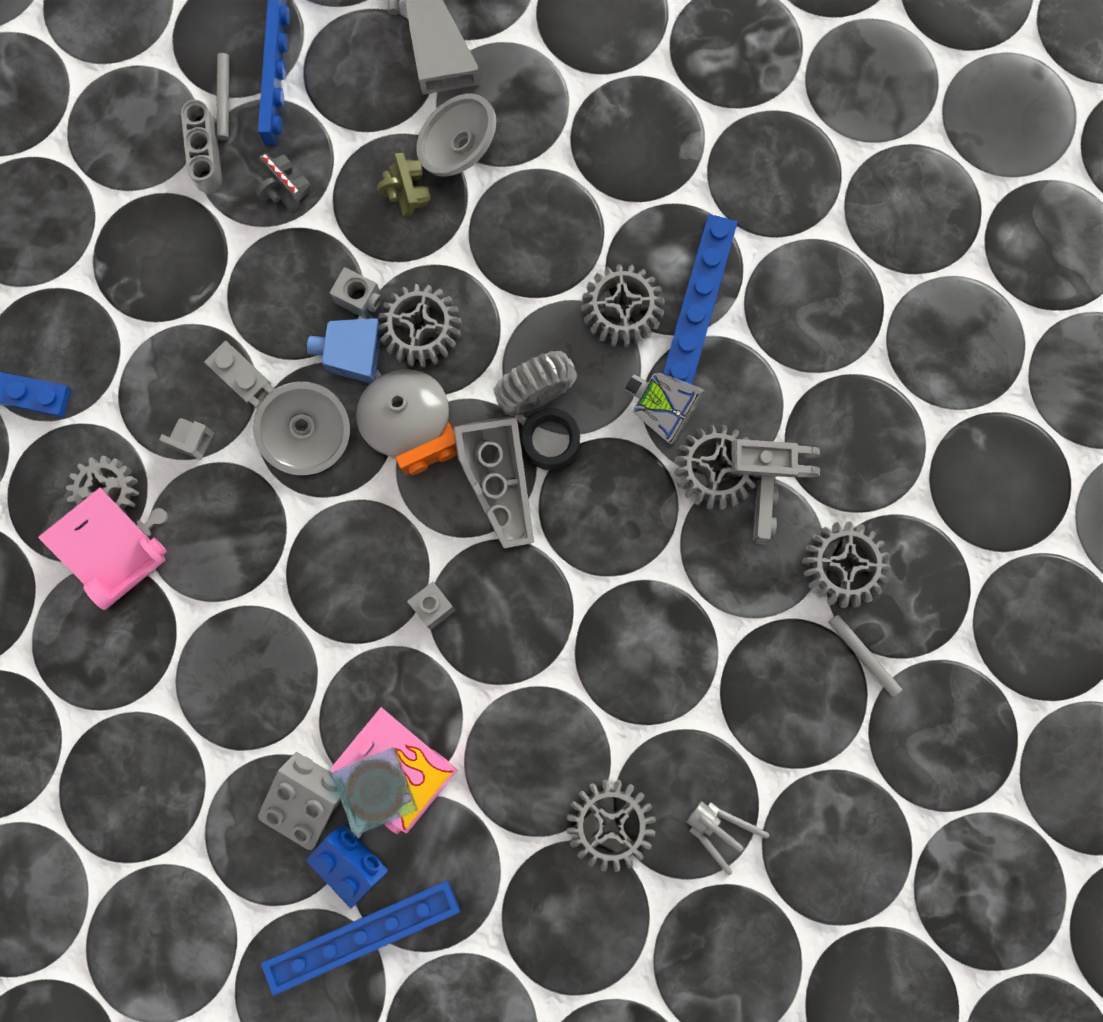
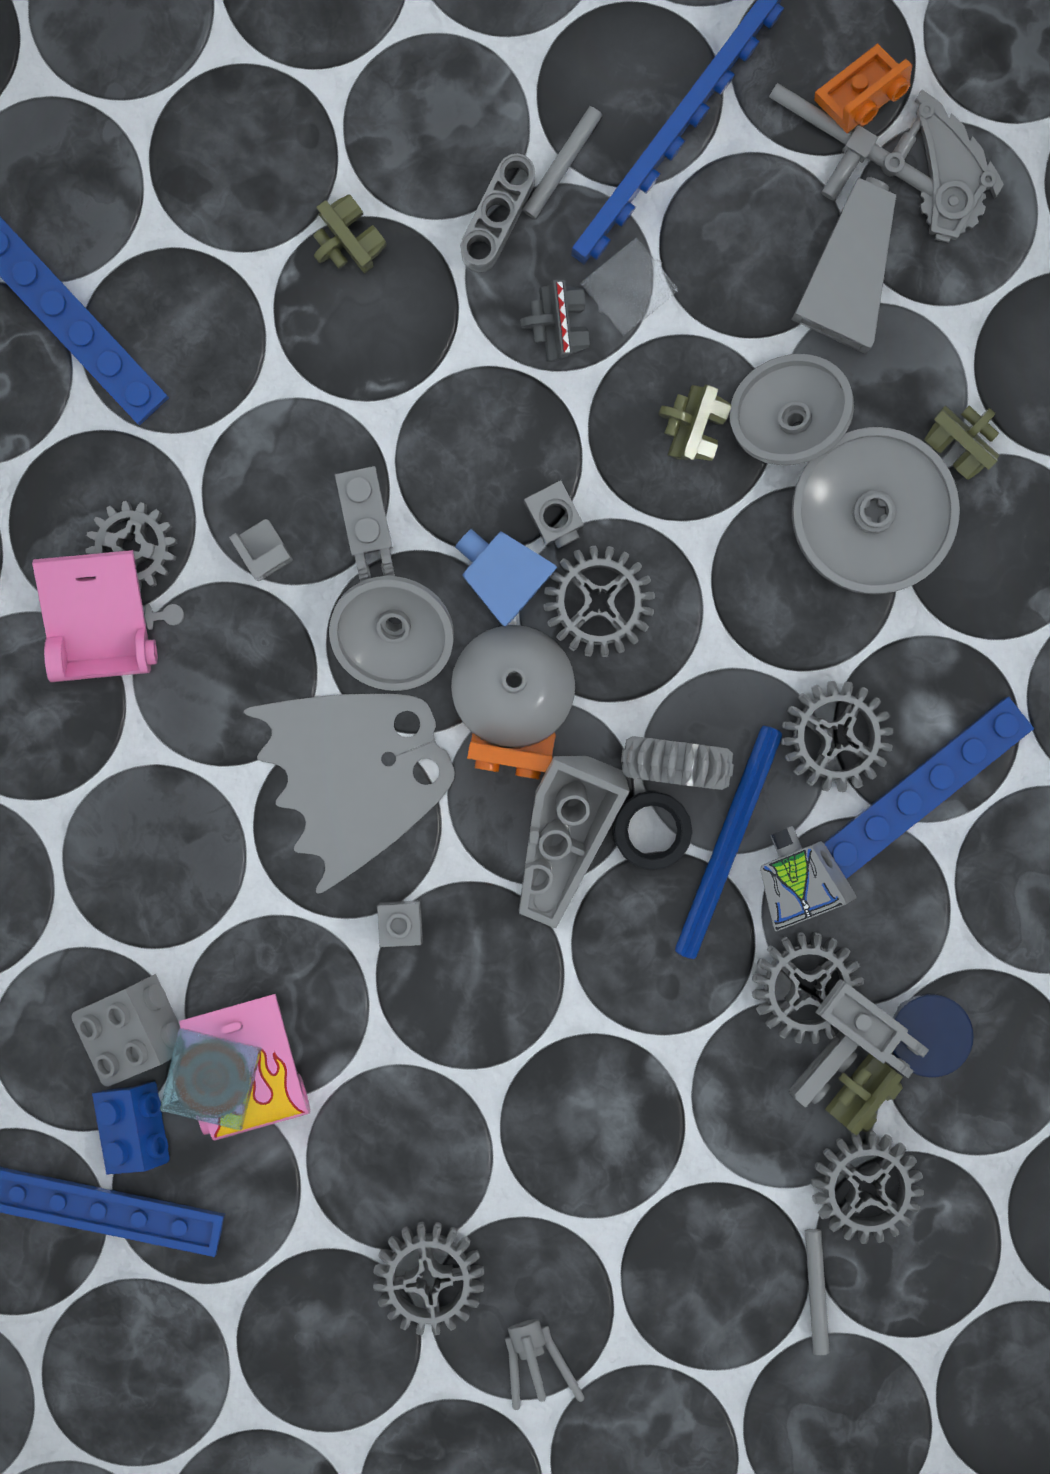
camera: 30 degrees right, 10 degrees up
none -> light grey piece [244,694,455,894]
none -> olive hips [313,194,387,274]
none -> clear piece [581,238,679,336]
none -> blue axle [675,726,782,959]
none -> light grey dish [792,427,960,594]
none -> olive hips [825,1053,903,1136]
none -> dark blue tile [893,994,974,1078]
none -> olive hips [924,405,1000,480]

